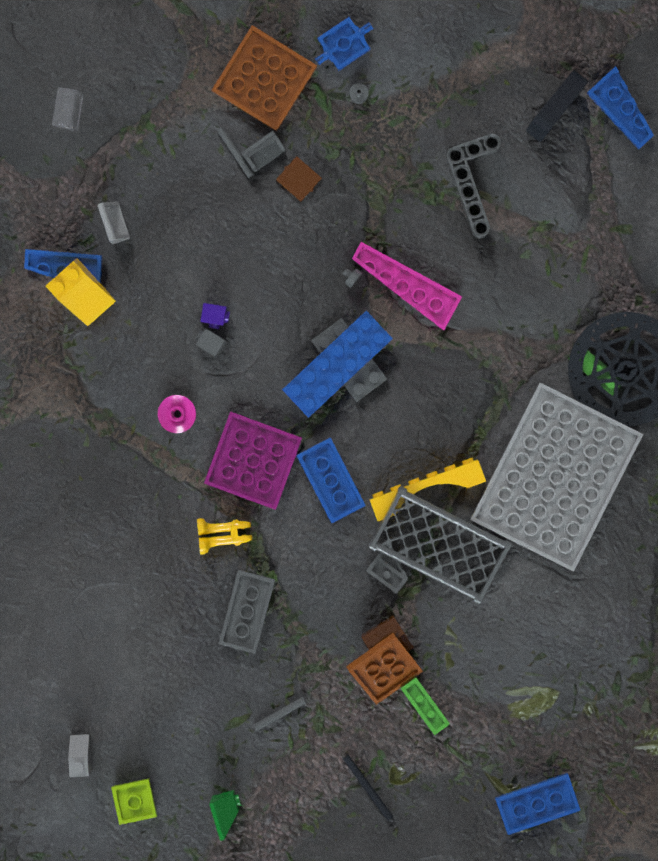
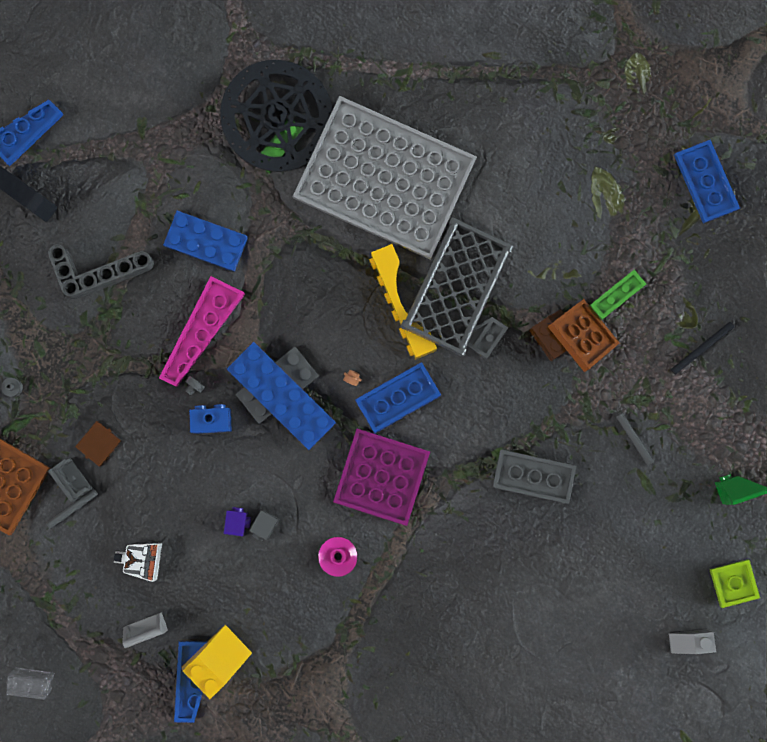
camera: 90 degrees left, 5 degrees down
yellow piece [197,518,252,555] -> none
none -> torso [114,543,162,582]
none -> blue plate [163,211,248,272]
none -> blue brick [189,404,232,434]
none -> nougat plate [343,370,361,386]

